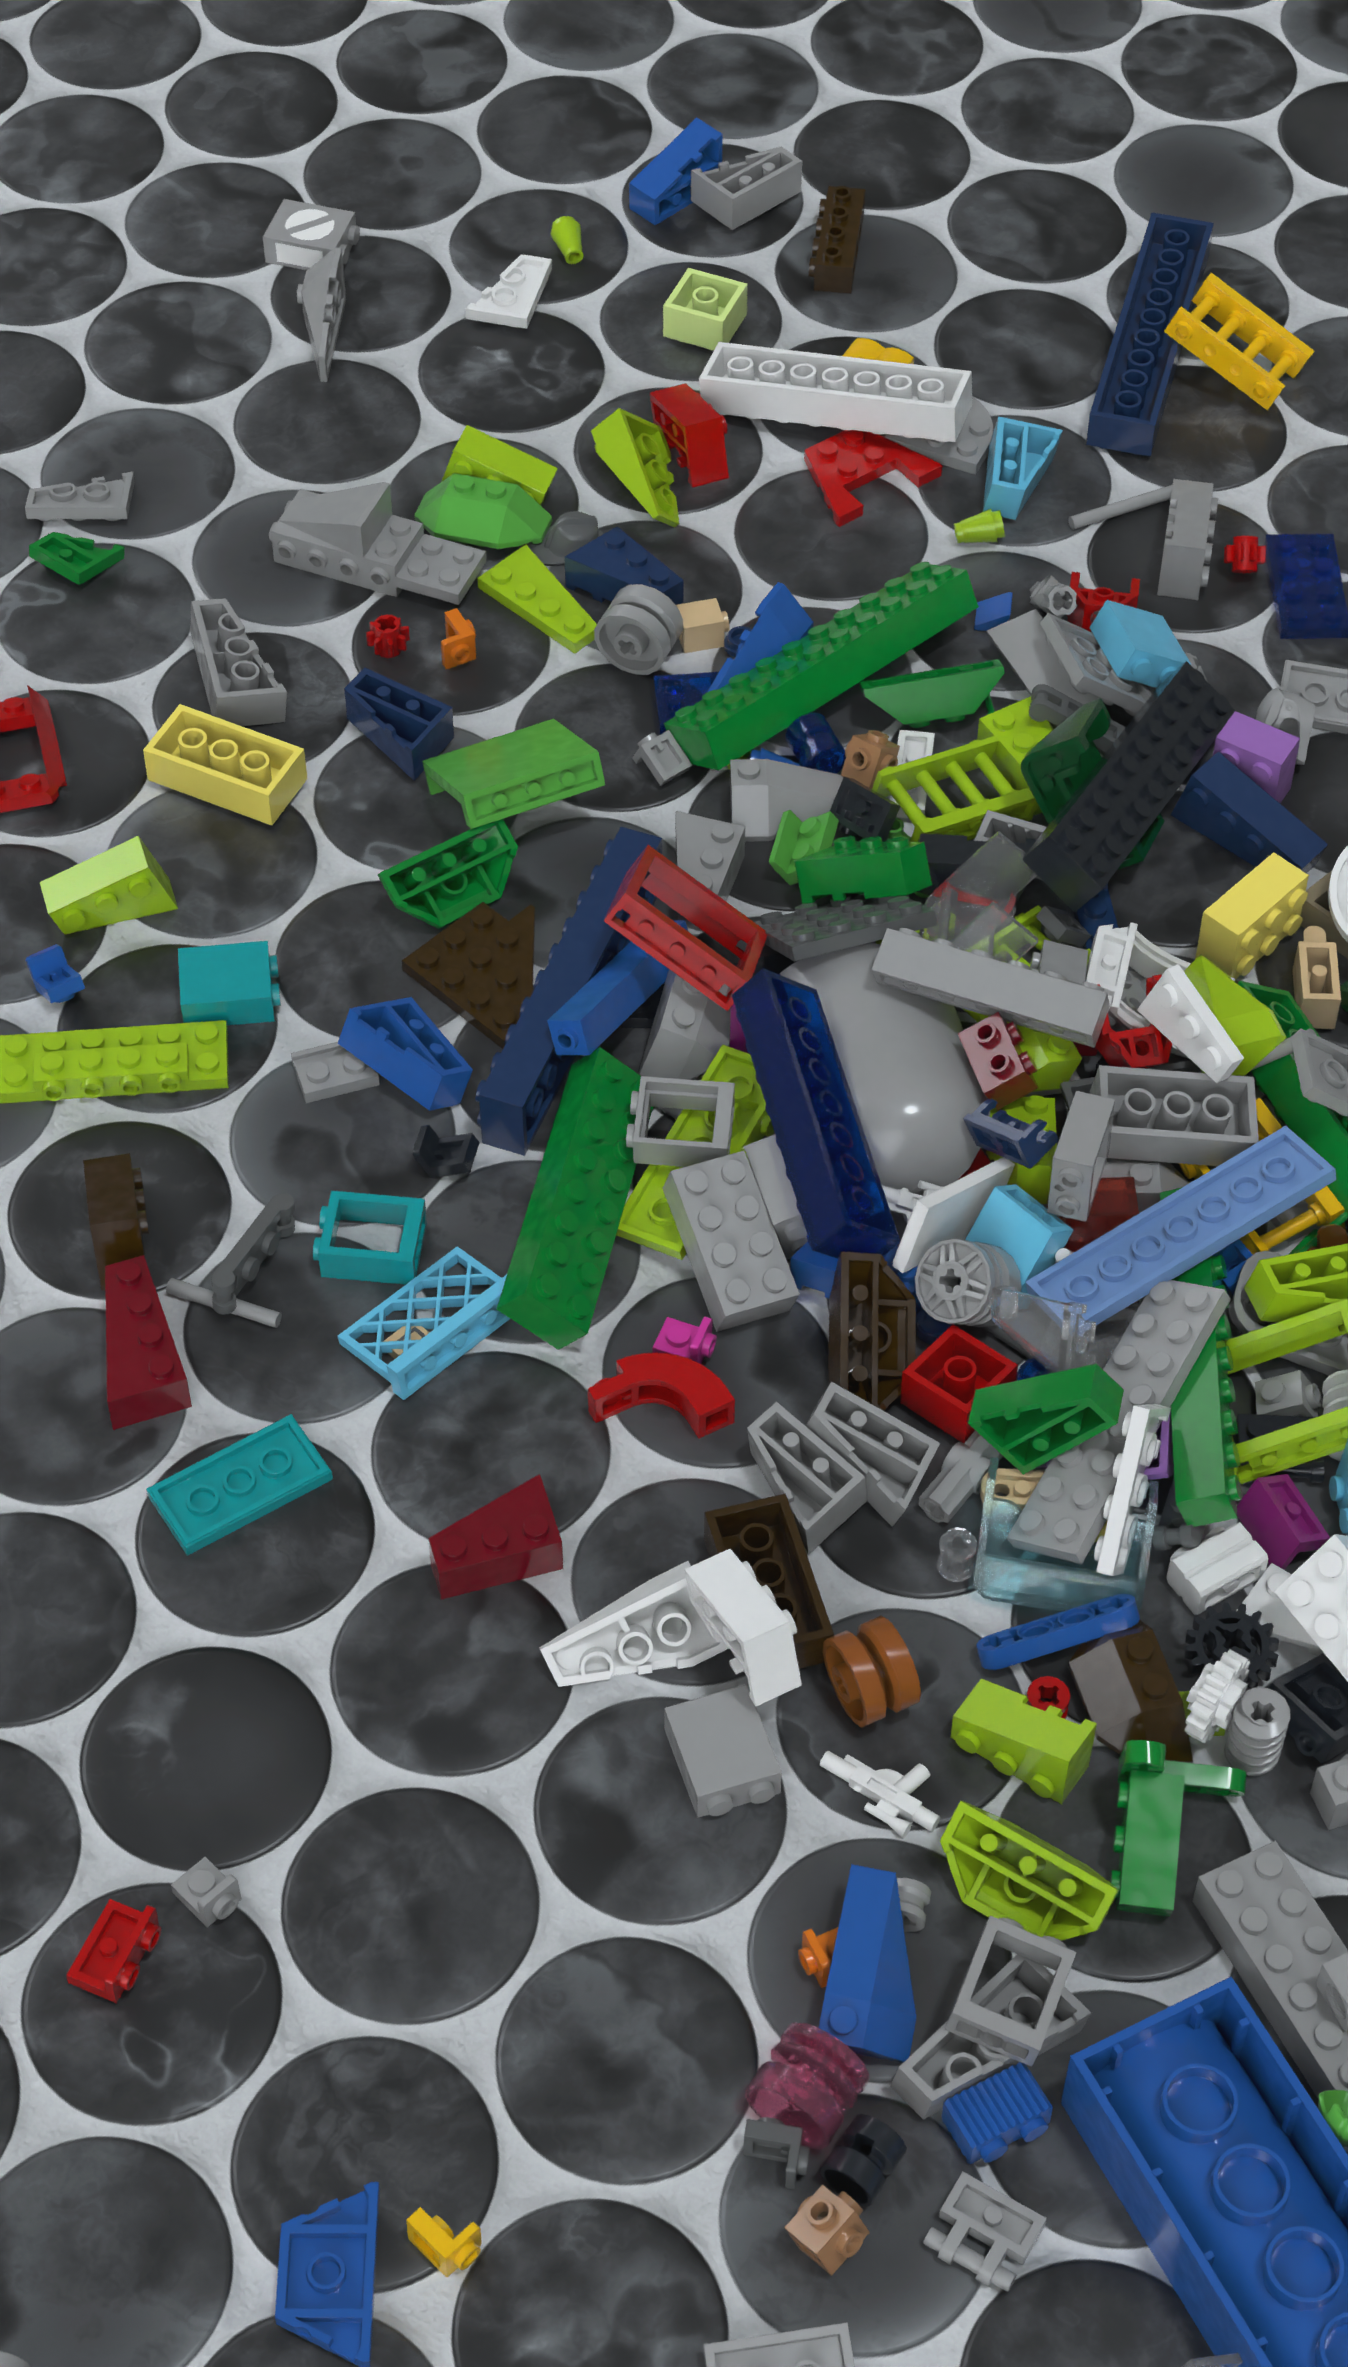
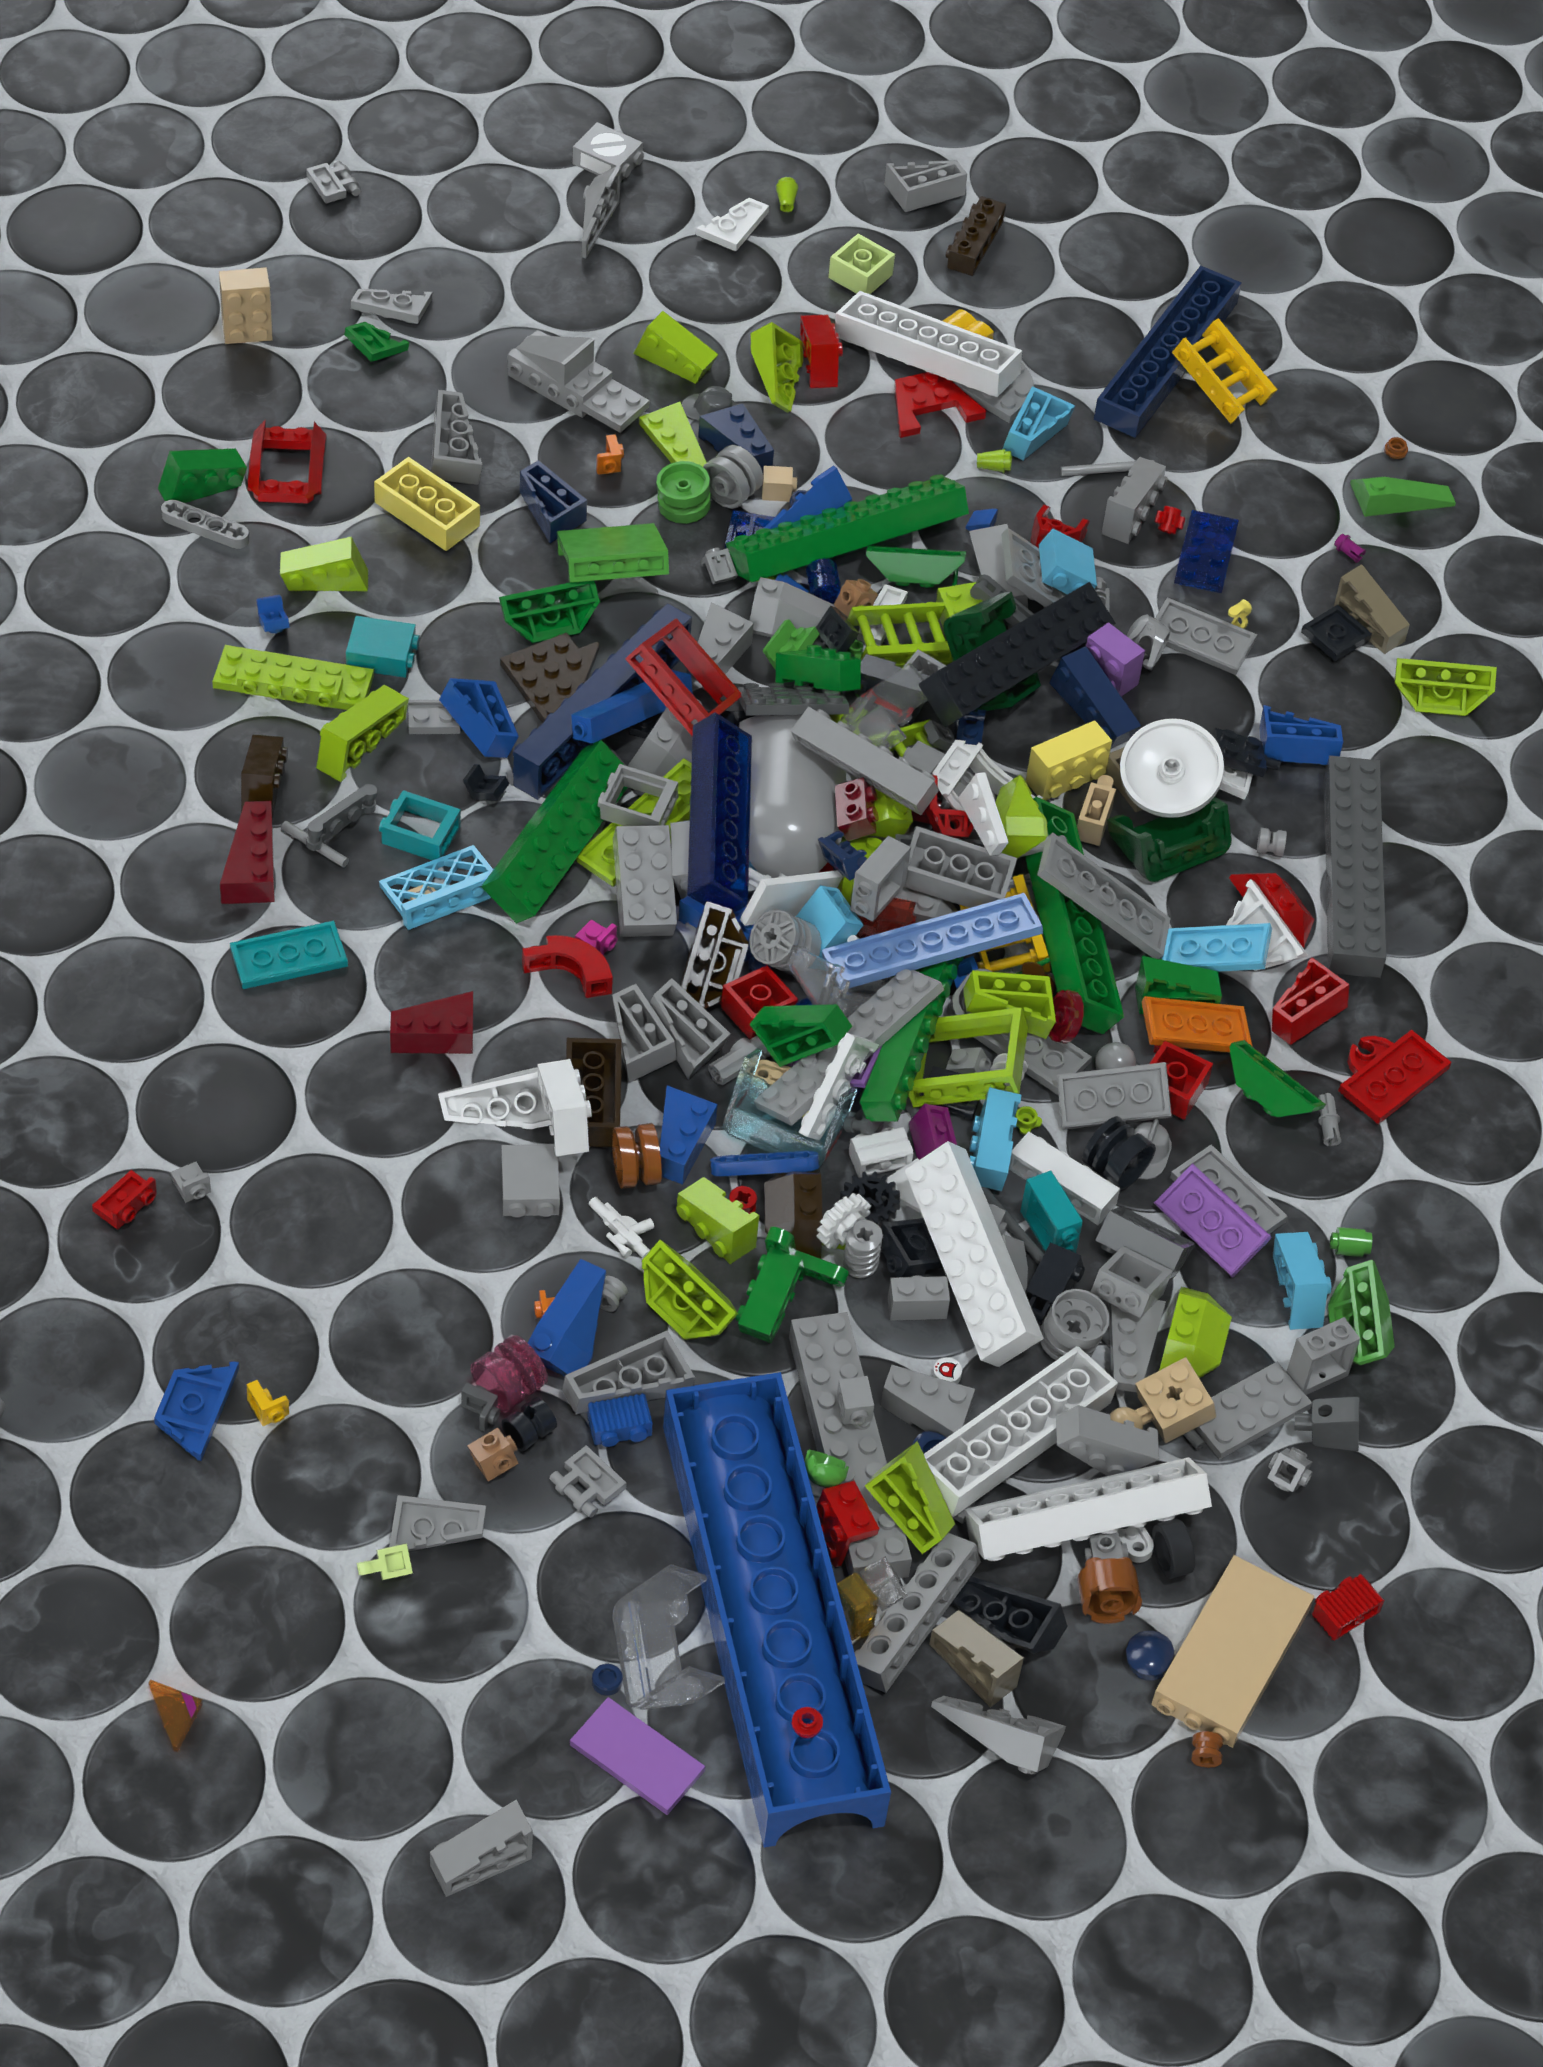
camera: 10 degrees right, 0 degrees up
red gear [366,615,410,658] -> none
bright green wedge [414,473,552,549] -> none
blue wedge [629,118,723,225] -> none
clear bush [937,1528,977,1582] -> none
light grey window [945,1916,1077,2067] -> none
light grey piece [1030,575,1077,618] -> none
none -> lime wedge [316,685,409,782]
none -> bright green wheel [656,461,711,524]
none -> blue wedge [660,1085,718,1185]

